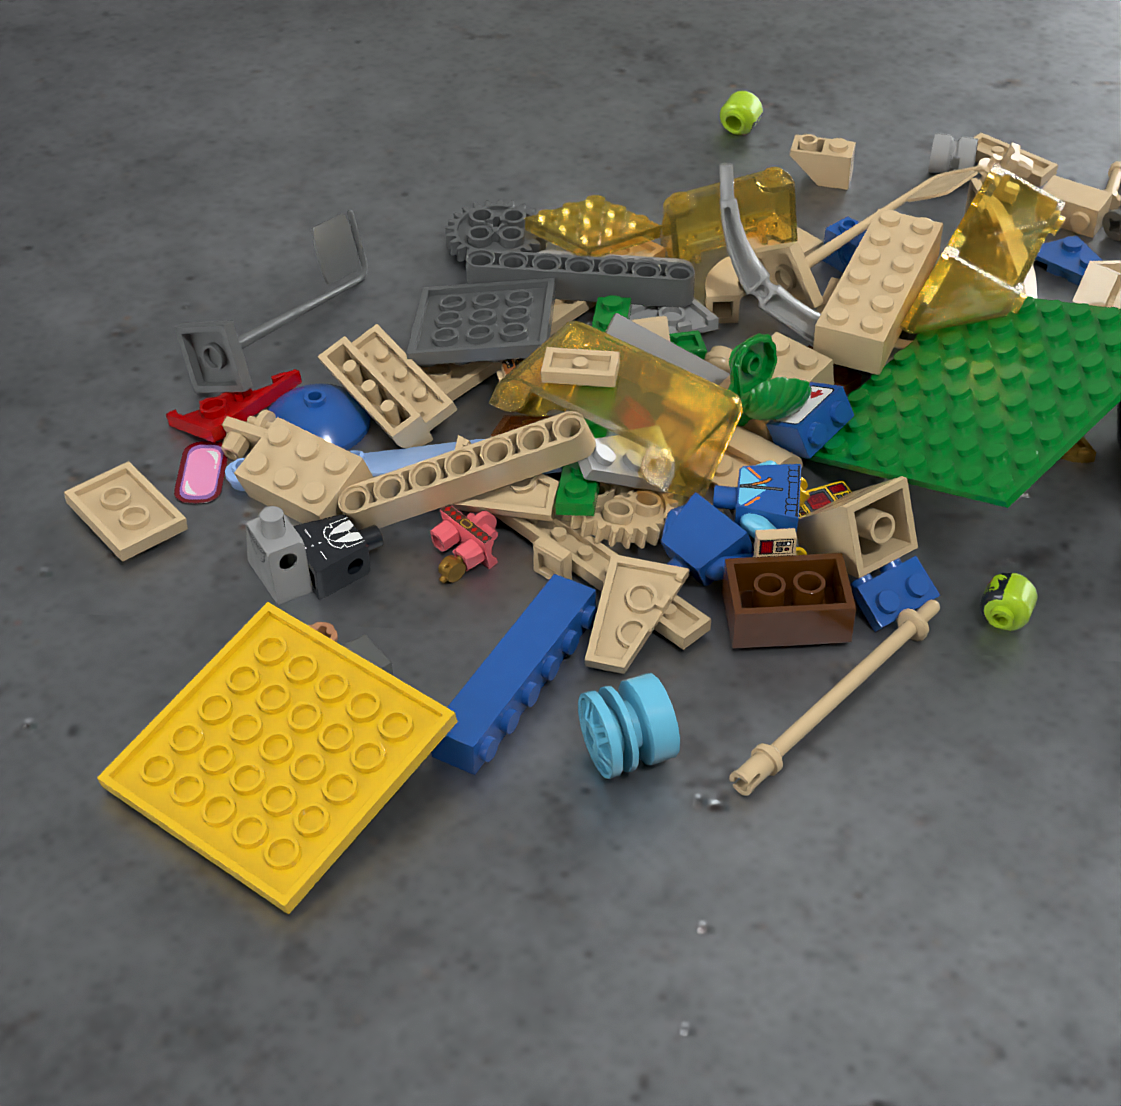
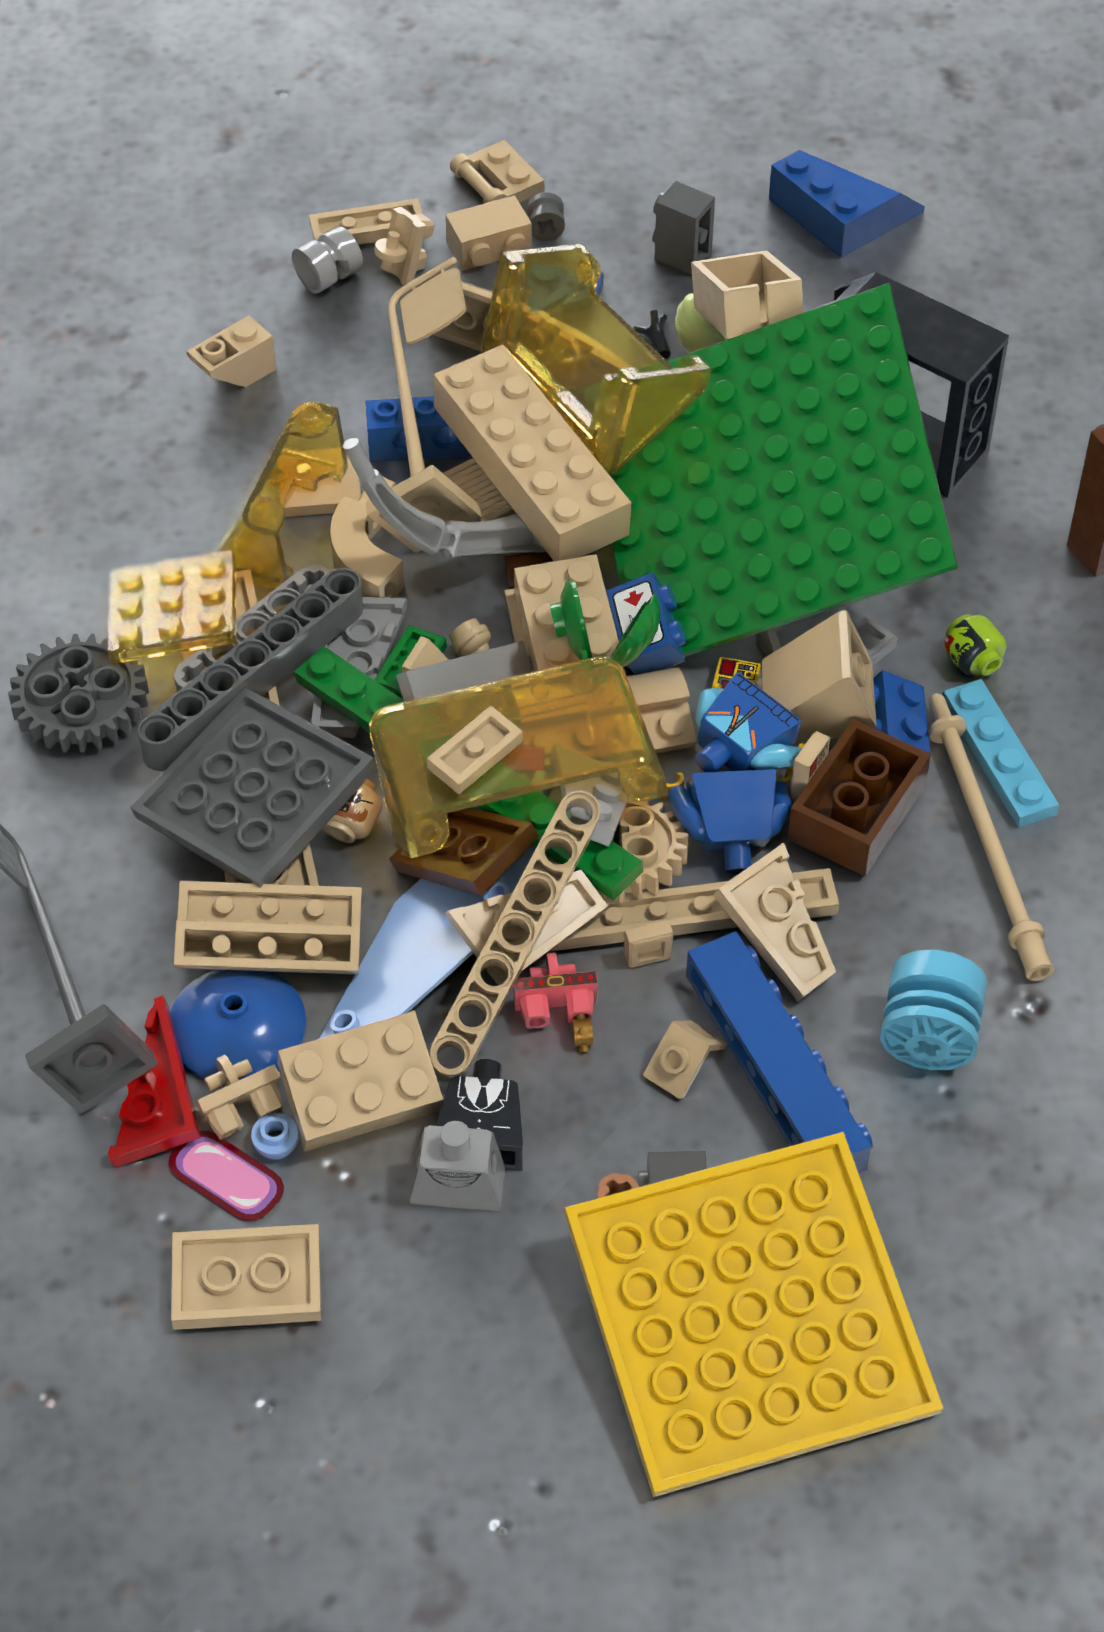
camera: 55 degrees left, 10 degrees up
lime head [719,91,763,135] -> none
none -> tan bracket [643,1020,728,1099]
none -> light grey tile [854,615,898,666]
none -> medium azure plate [943,679,1059,828]

